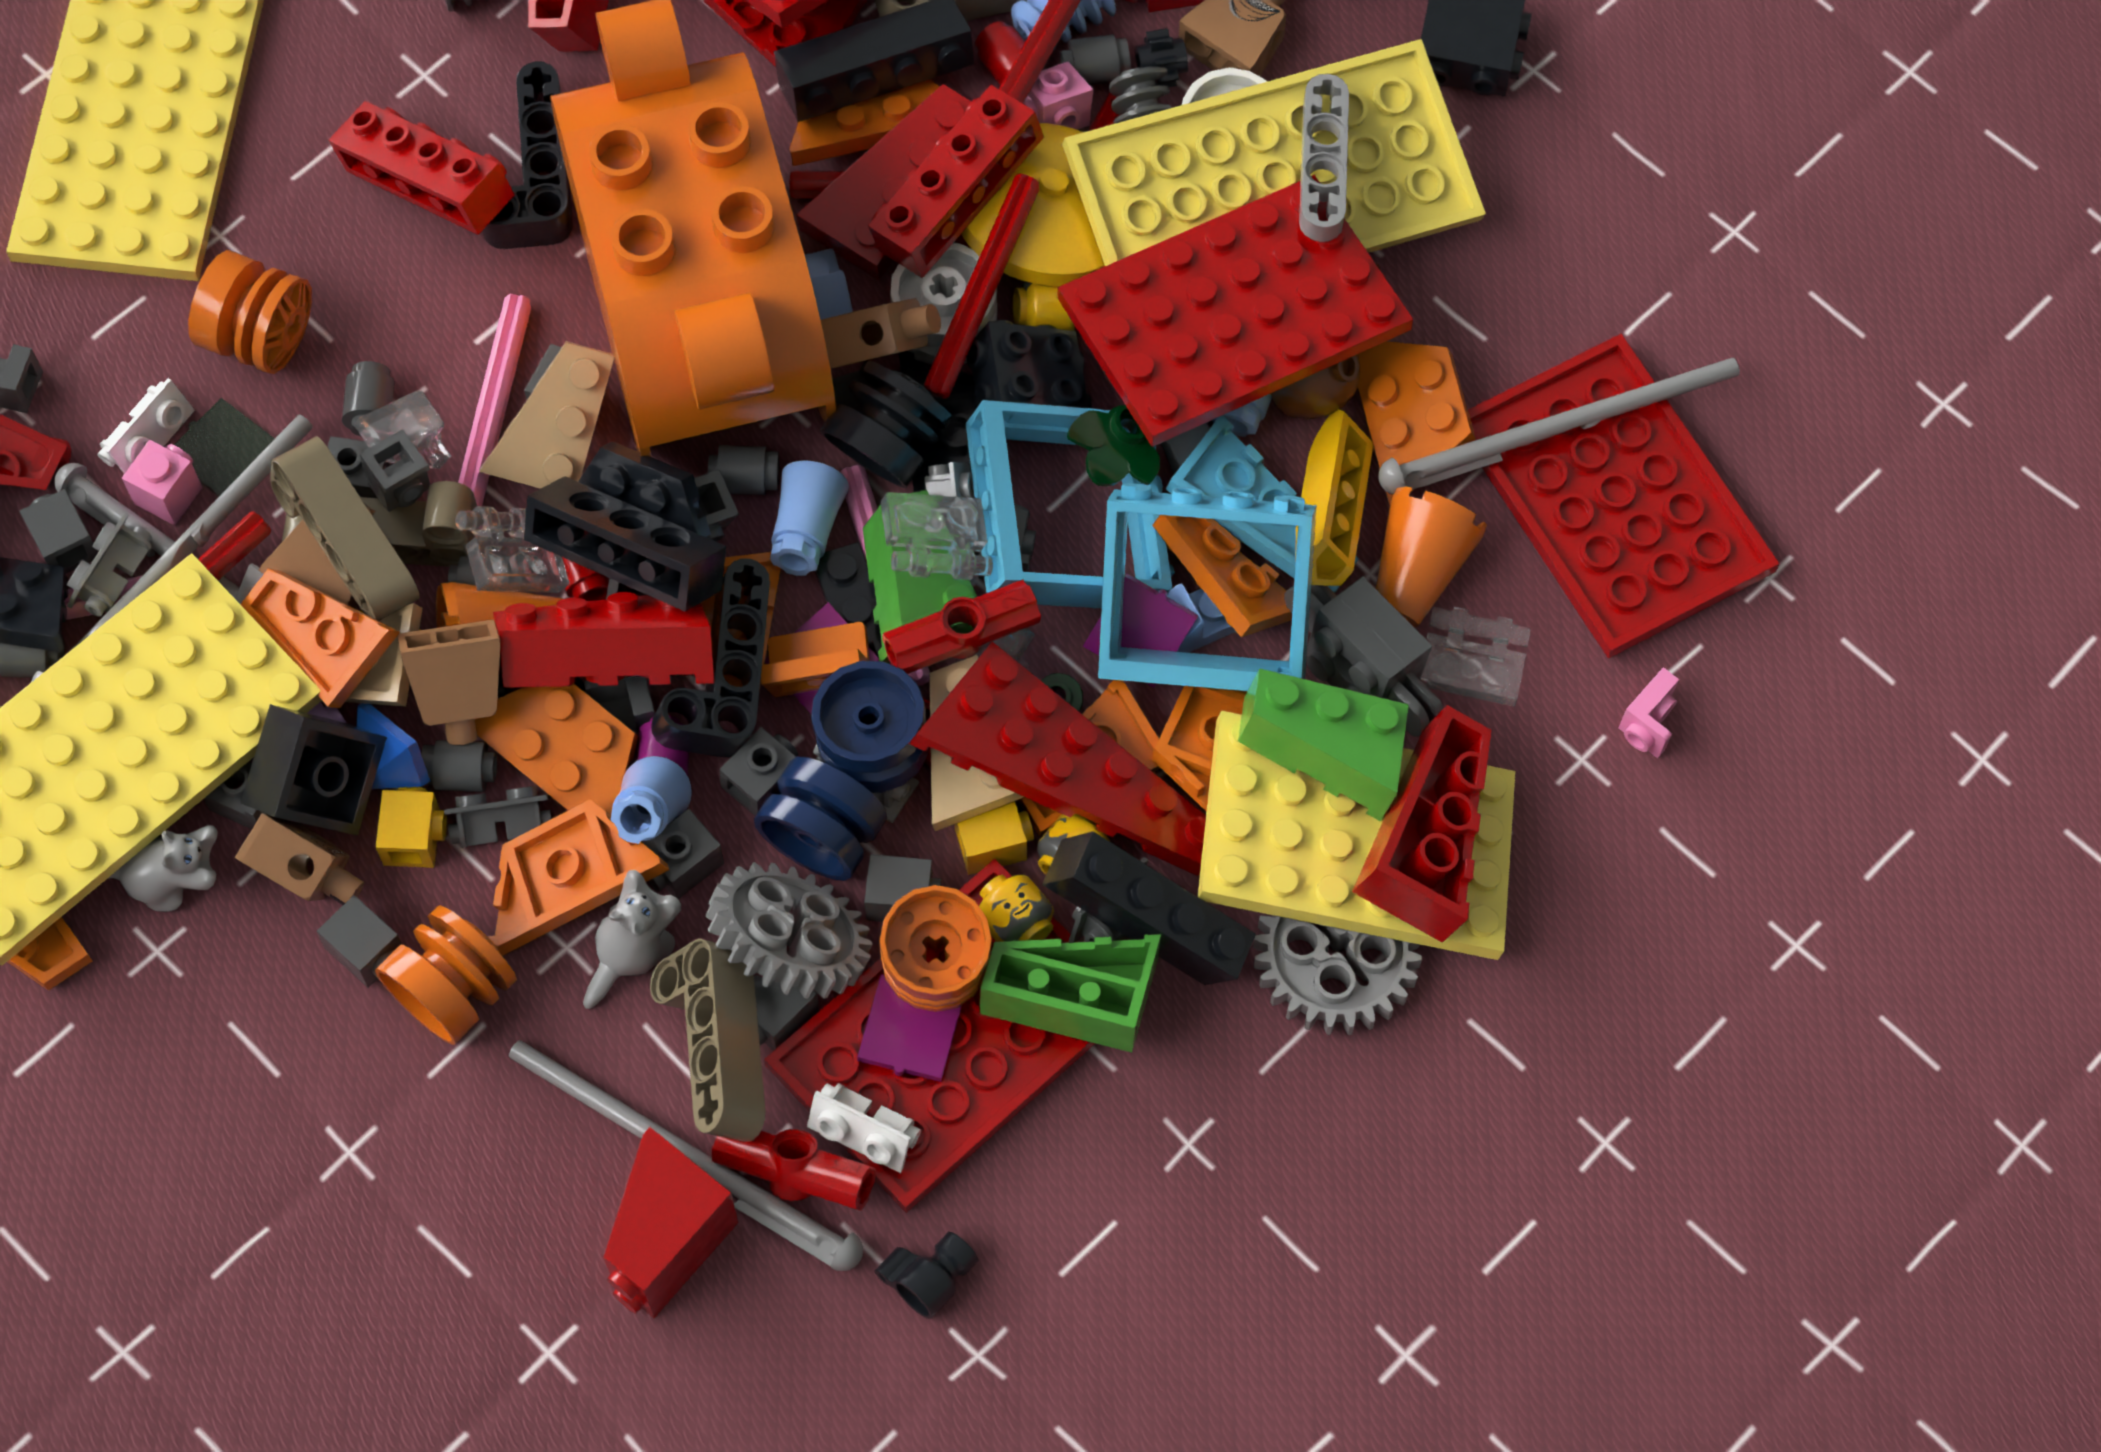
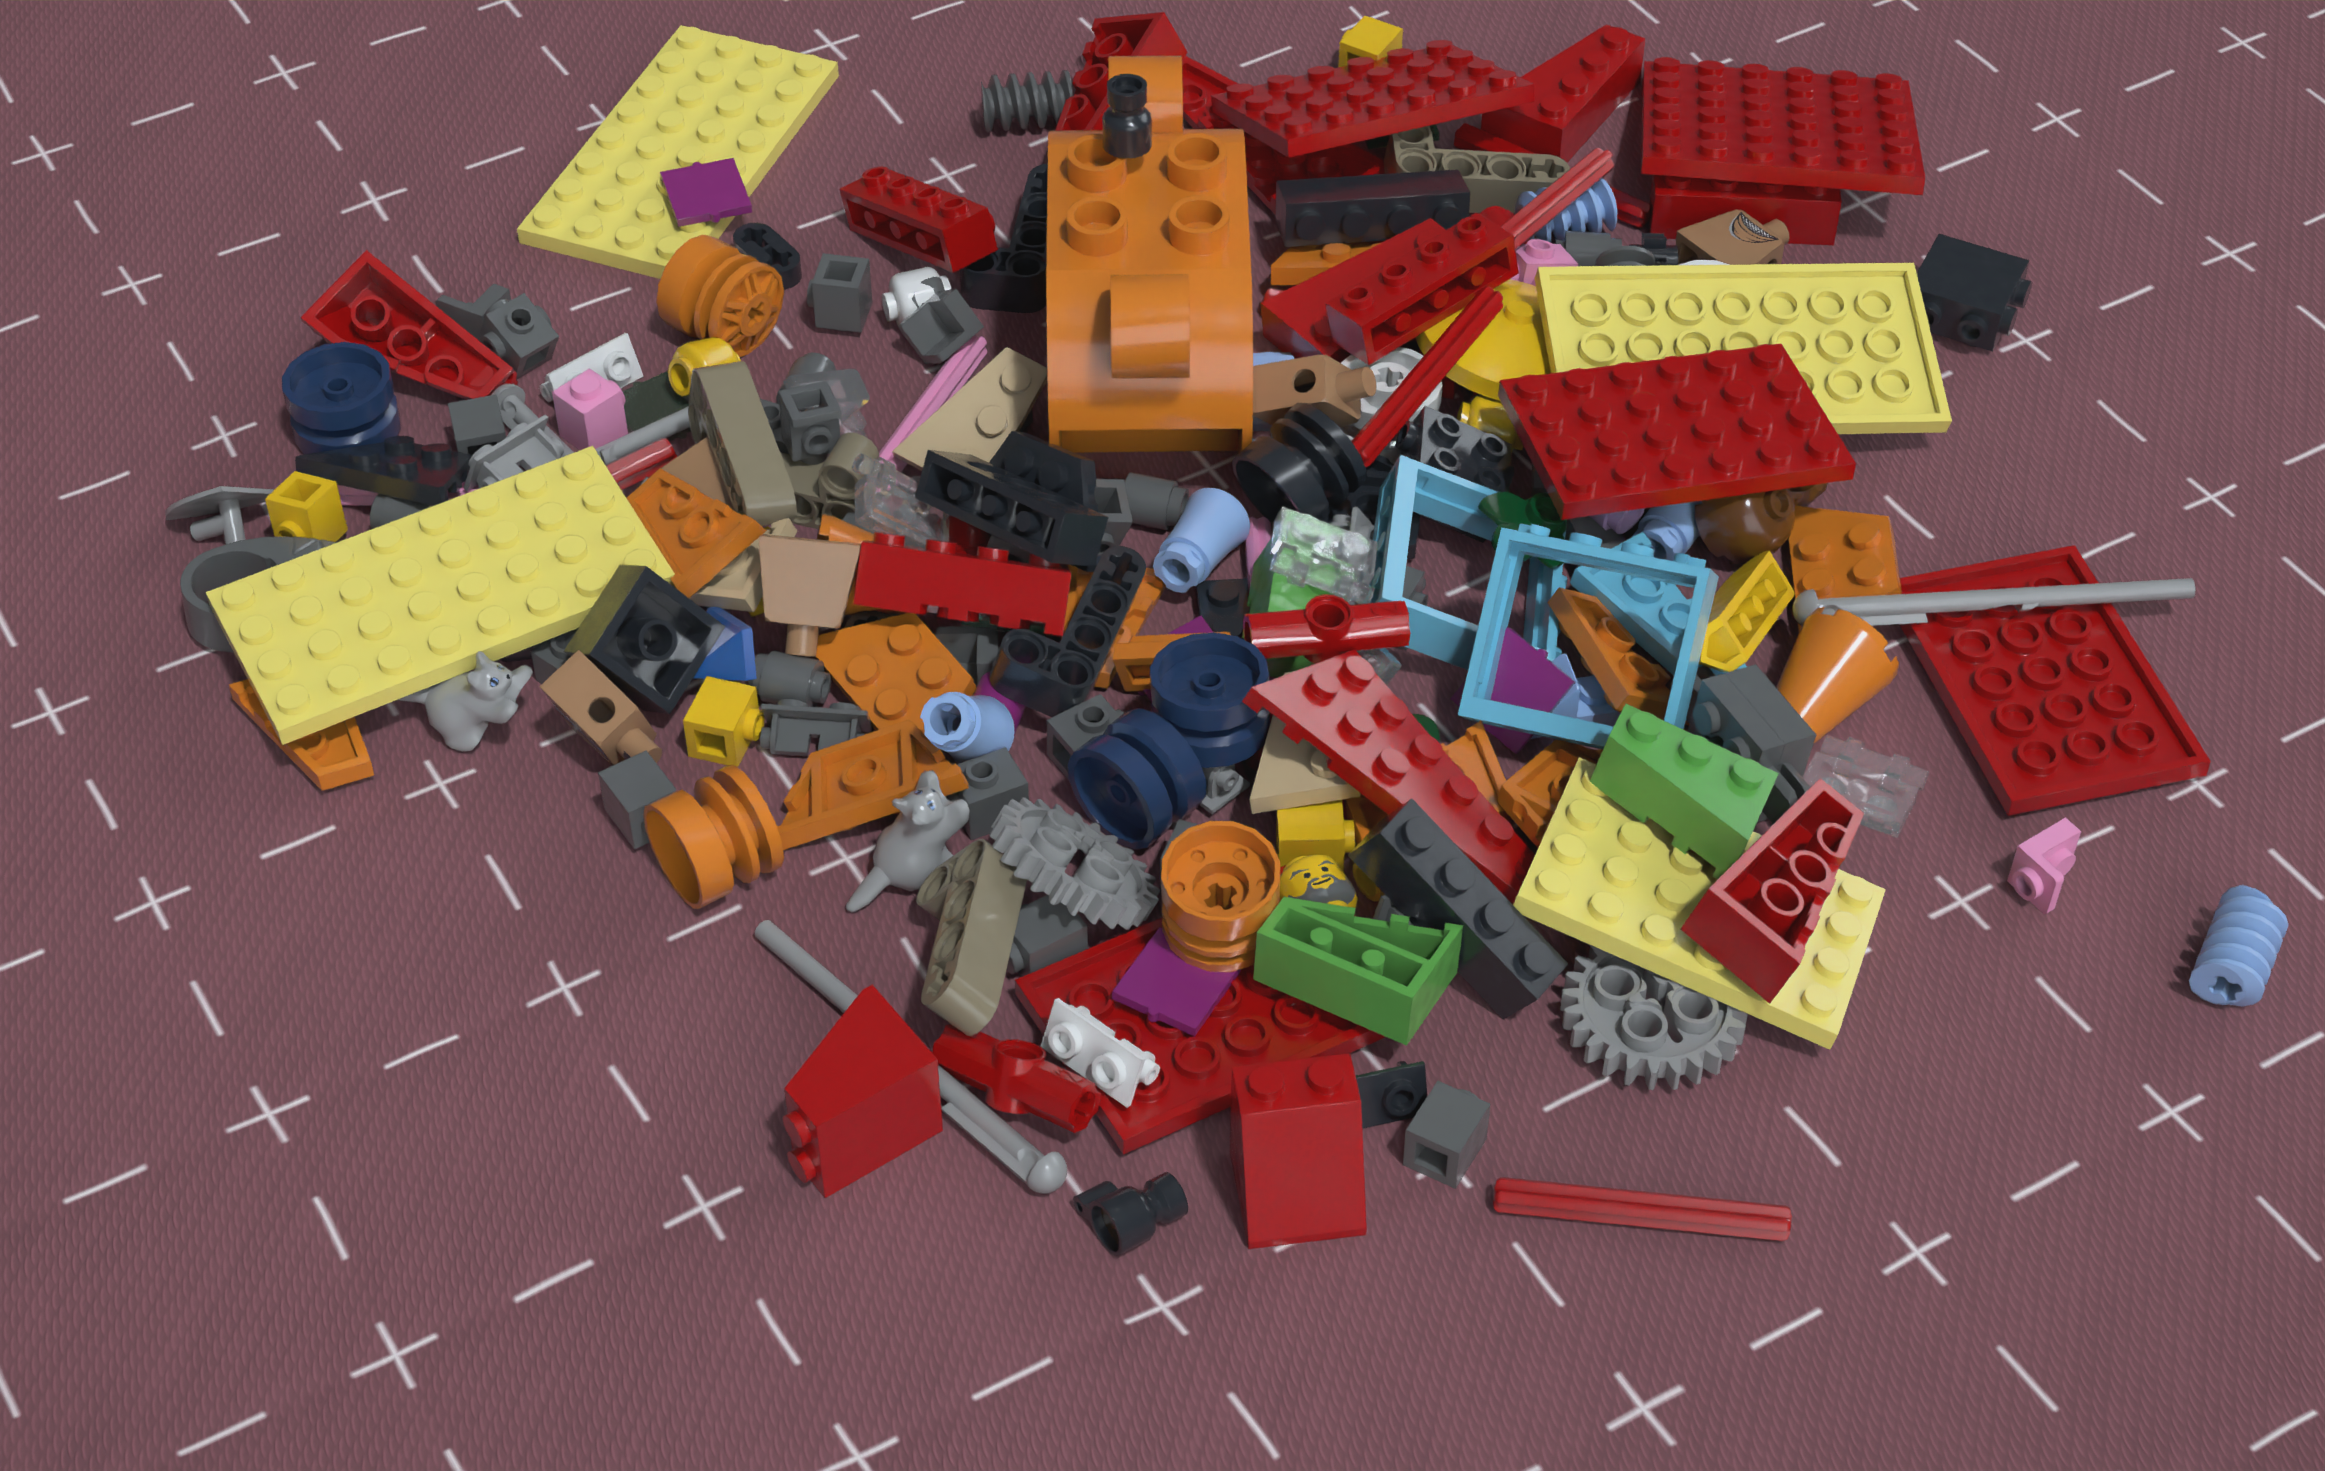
camera: 15 degrees right, 20 degrees down
light grey beam [1299,74,1349,242] -> none
none -> dark grey brick [479,293,559,379]
none -> magenta piece [660,158,752,227]
none -> yellow head [668,337,741,402]
none -> black beam [733,222,802,290]
none -> dark grey brick [807,253,873,333]
none -> white head [882,267,951,327]
none -> dark grey panel [899,289,984,364]
none -> black piece [1102,74,1152,158]
none -> red slope [1230,1053,1367,1249]
none -> black hinge [1355,1061,1428,1129]
none -> dark grey brick [1403,1081,1491,1189]
none -> red axle [1493,1177,1792,1241]
none -> light blue piece [2189,885,2288,1007]

